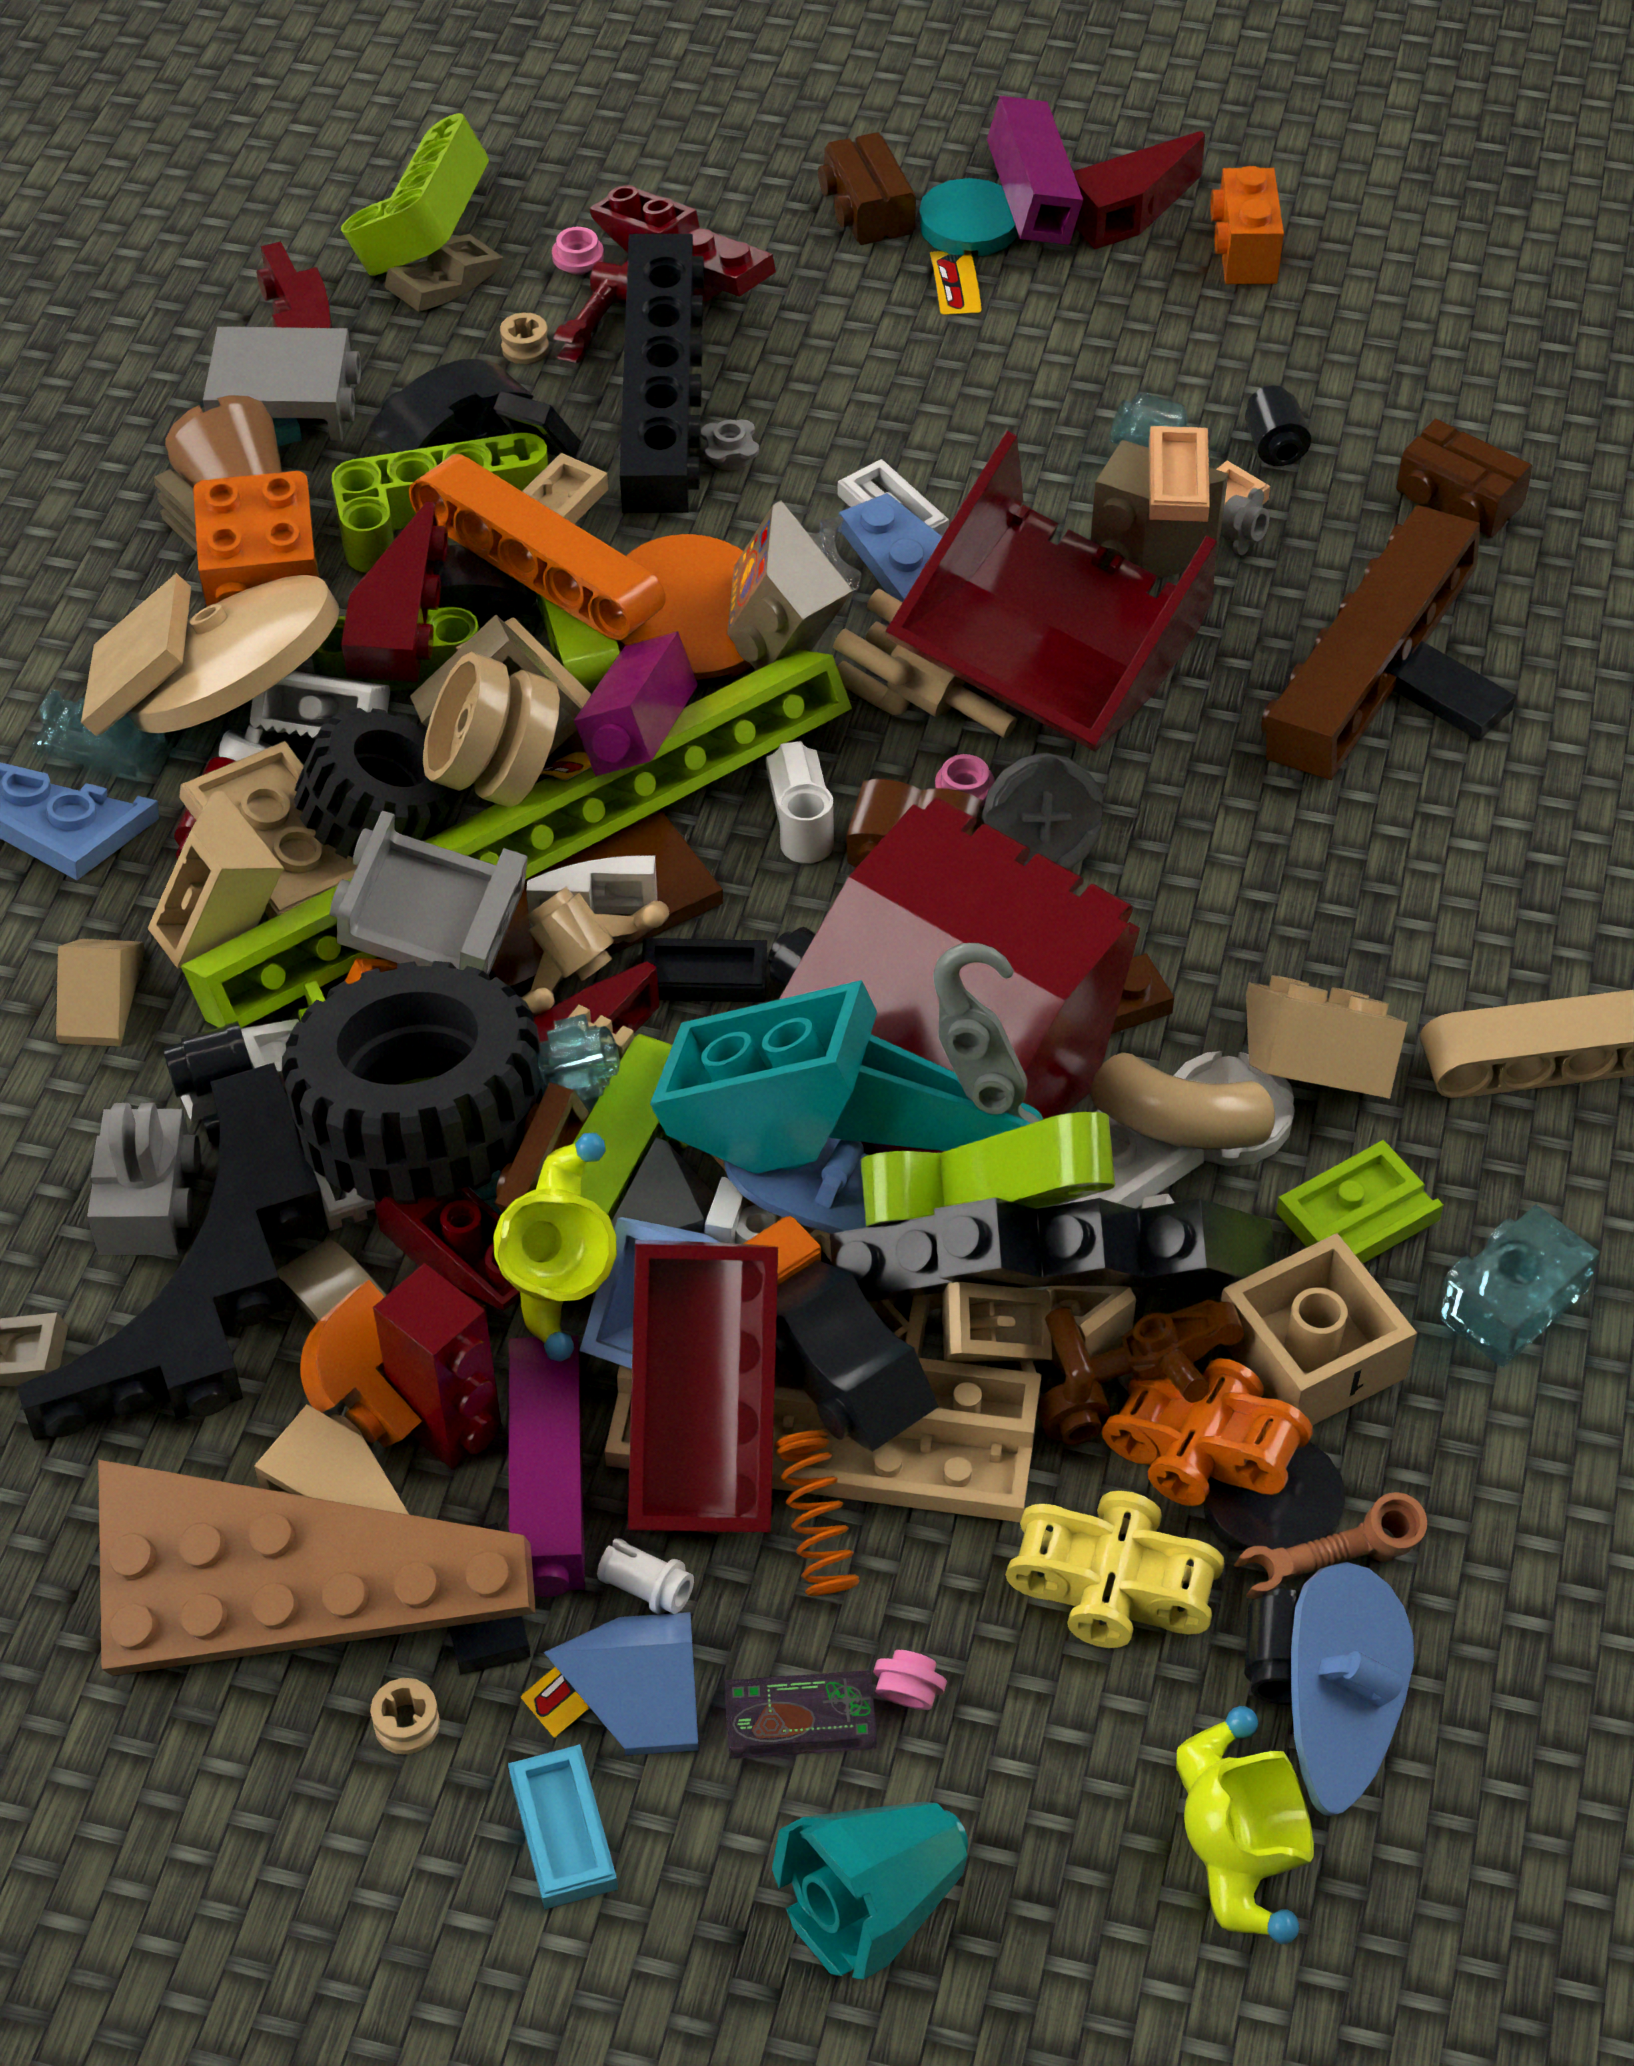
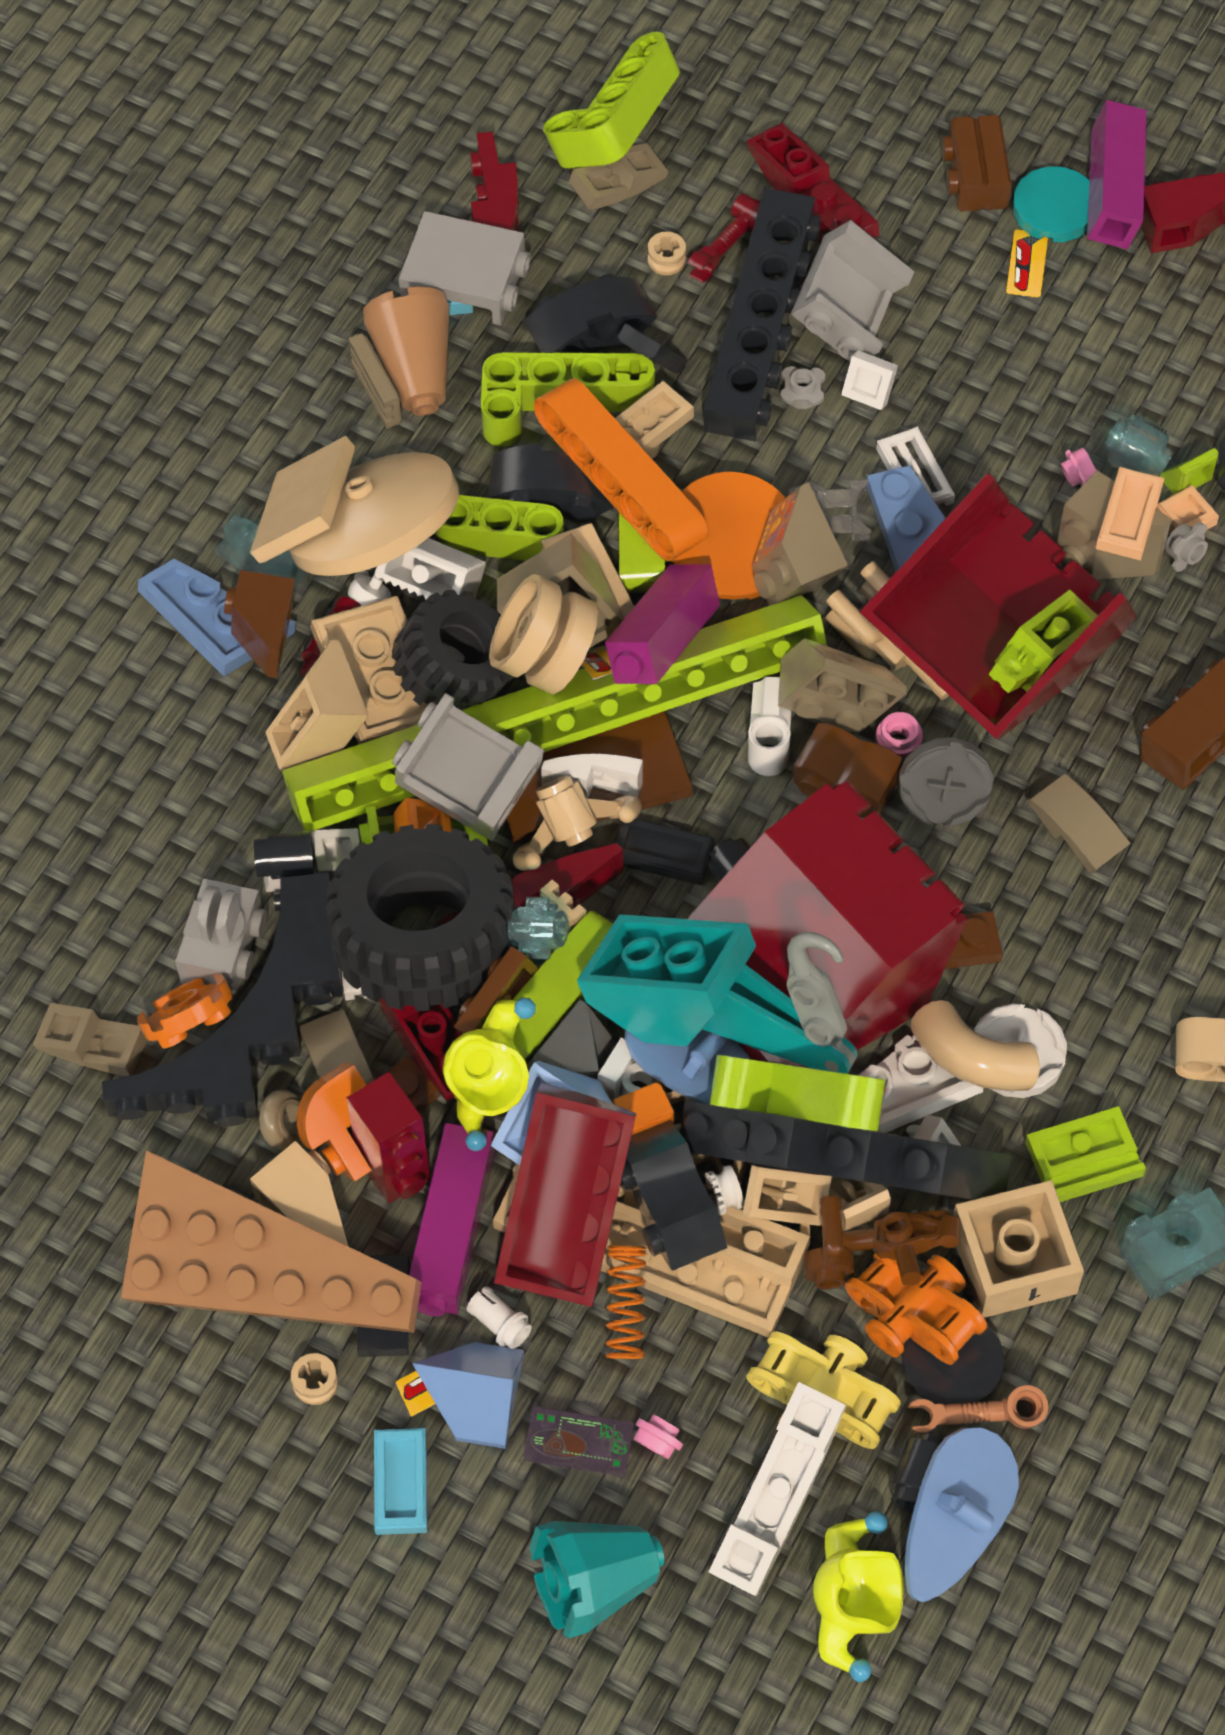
camera: 15 degrees right, 10 degrees up
tan slope [56,939,145,1047] -> none
orange bracket [193,471,319,607] -> none
dark red slope [341,501,448,682] -> none
bright pink plate [552,227,604,275] -> none
tan slope [1246,975,1407,1099] -> none
none -> orange plate [137,974,233,1049]
none -> reddish brown slope [224,570,295,678]
none -> dark tan piece [259,1089,301,1151]
none -> white bush [705,1165,744,1216]
none -> white slope [709,1382,846,1596]
none -> dark tan slope [778,638,907,734]
none -> light grey panel [791,220,914,361]
none -> white tile [841,350,898,410]
none -> lime hinge [989,590,1098,693]
none -> dark tan slope [1027,774,1131,873]
none -> bright pink plate [1060,447,1096,487]
none -> lime slope [1160,448,1219,494]

